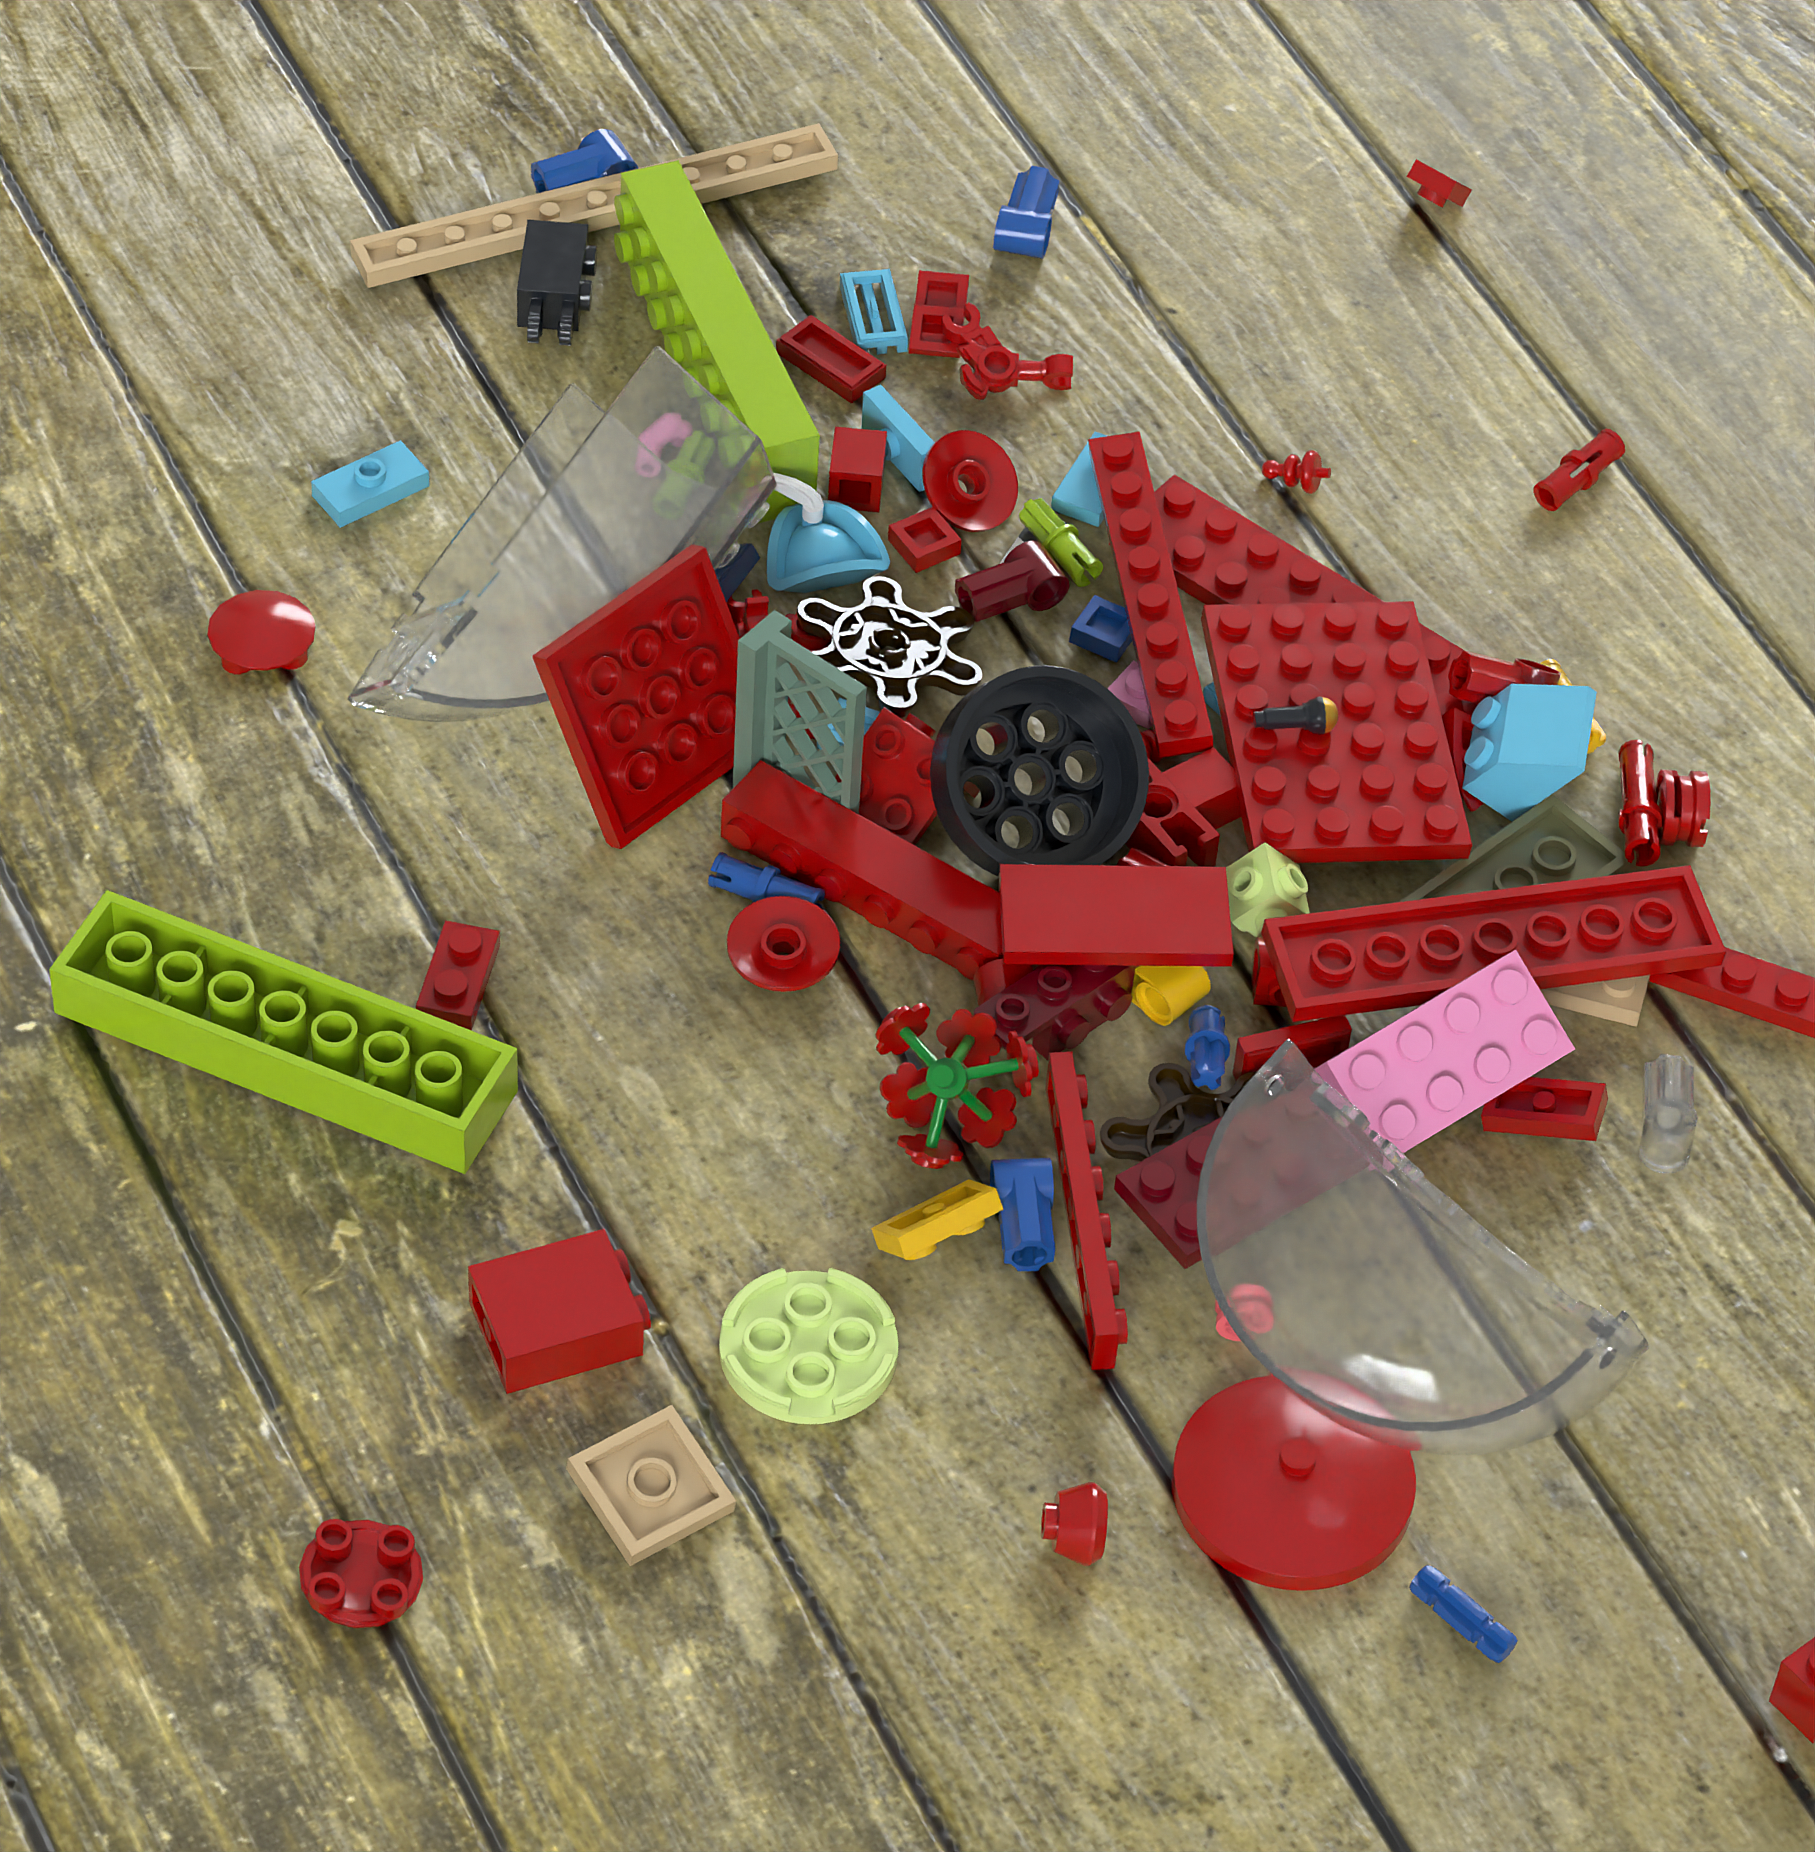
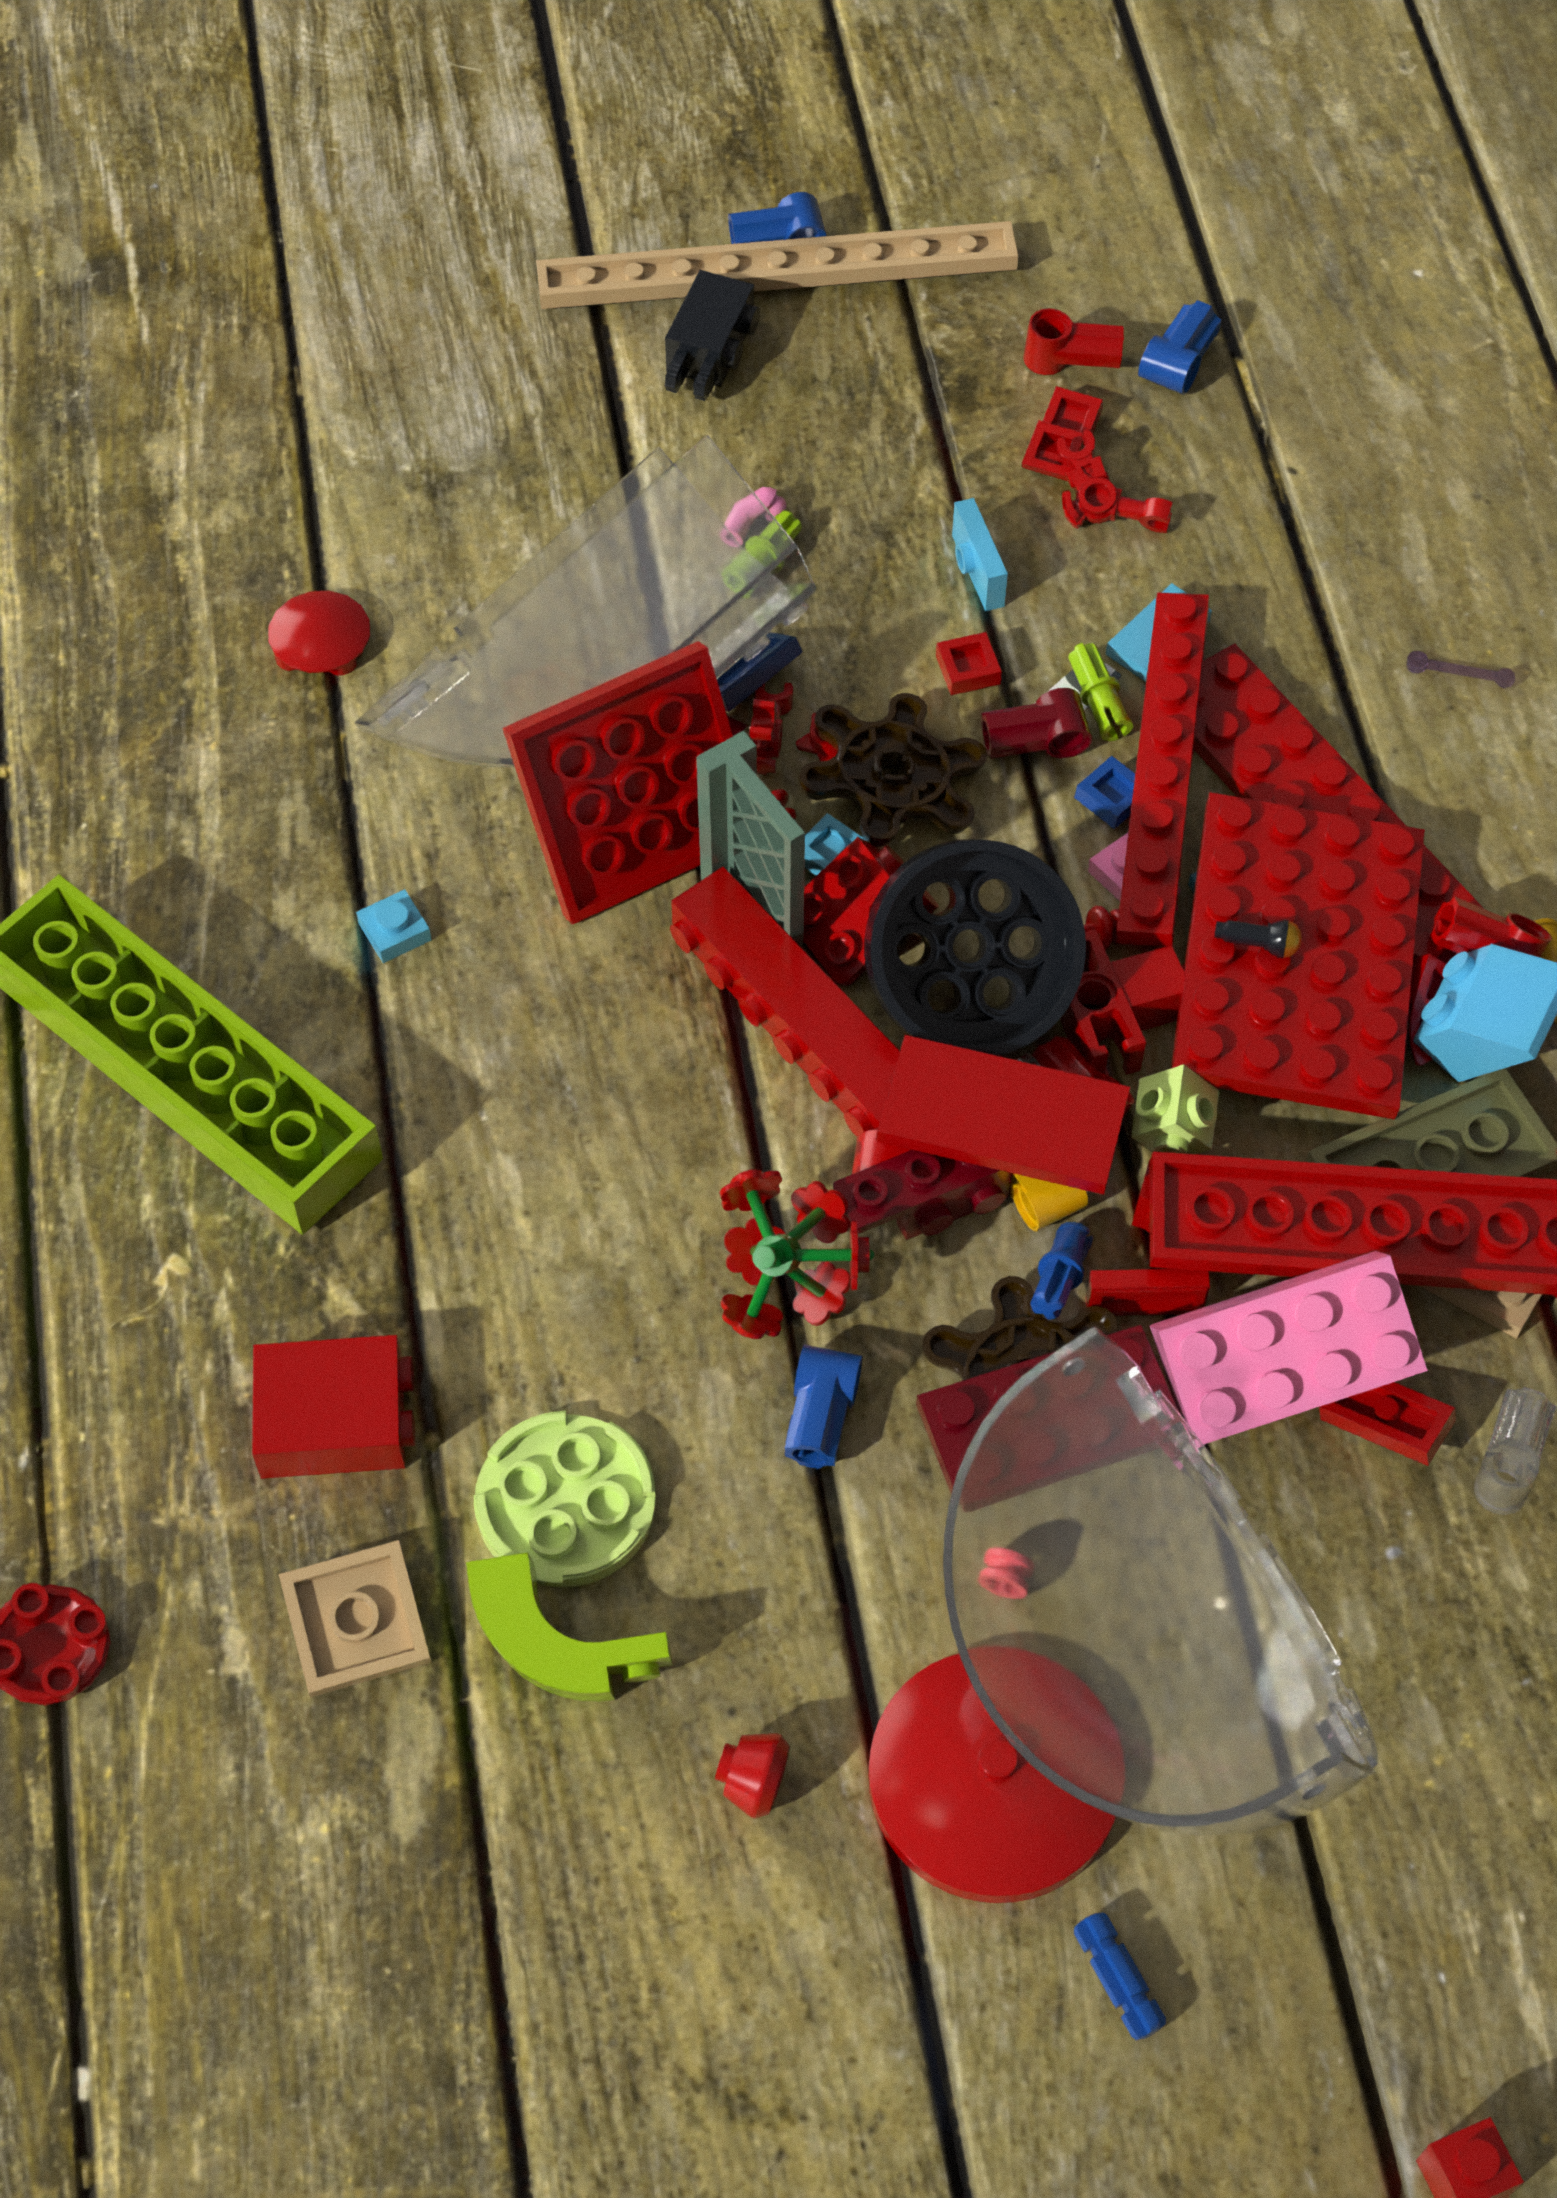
camera: 20 degrees right, 10 degrees up
medium azure plate [311,440,429,528] -> none
red plate [416,920,500,1031] -> none
lime brick [614,160,820,523] -> none
blue pin [708,852,825,908] -> none
red dish [727,896,840,992] -> none
medium azure hat [754,473,890,593] -> none
red tile [776,315,887,403] -> none
red brick [828,427,887,513] -> none
medium azure tile [840,269,908,355] -> none
yellow plate [871,1179,1003,1260] -> none
red dish [922,430,1018,532] -> none
red plate [1045,1051,1128,1370] -> none
red hair [1262,450,1331,494] -> none
none -> medium azure plate [356,889,432,963]
none -> lime arch [466,1552,673,1702]
none -> red piece [1023,308,1124,375]
none -> hinge [1406,651,1516,688]

